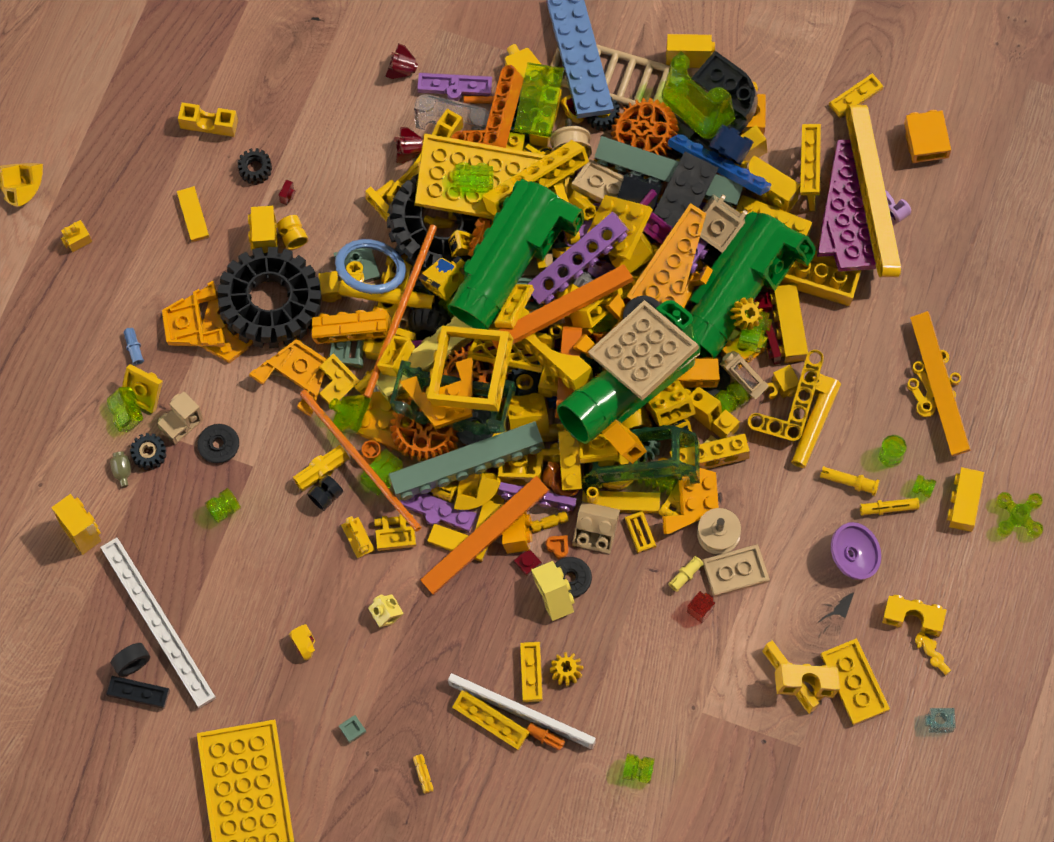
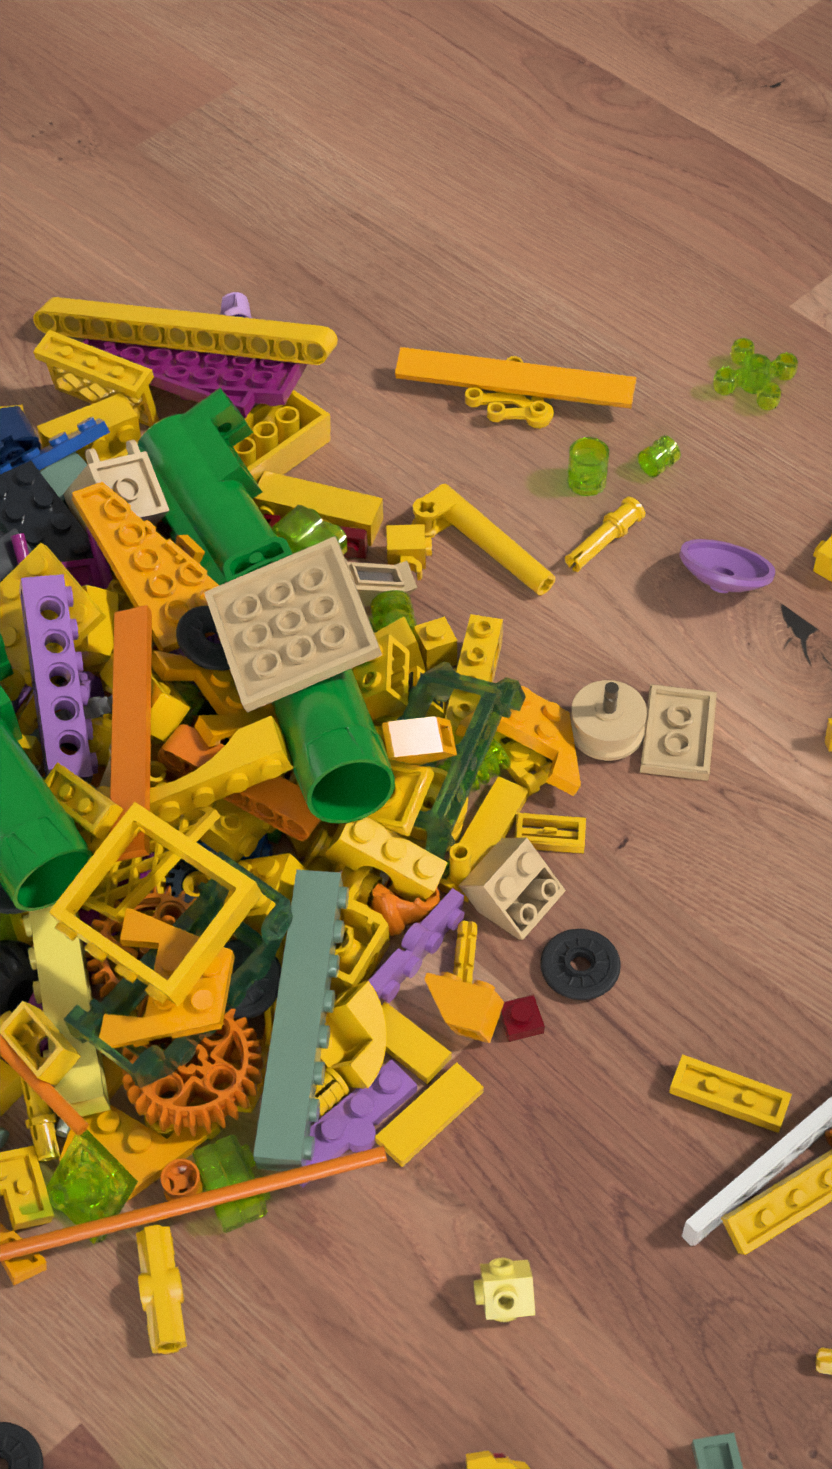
camera: 65 degrees left, 15 degrees down
black wheel [307,474,344,511] -> none
yellow hinge [341,516,375,558] -> none
yellow plate [374,514,416,551] -> none
orange tile [420,475,550,595] -> none
light yellow brick [532,561,575,621] -> none
orange tile [546,535,568,559] -> none
yellow gear [550,652,583,687] -> none
light yellow pin [668,556,704,592] -> none
clear red brick [687,591,715,624] -> none
yellow gear [730,298,763,330] -> none
yellow beam [748,350,824,441] -> none
yellow tile [829,73,884,118] -> none
yellow pin [860,497,920,516] -> none
light orange brick [904,110,951,163] -> none
yellow brick [947,467,984,532] -> none

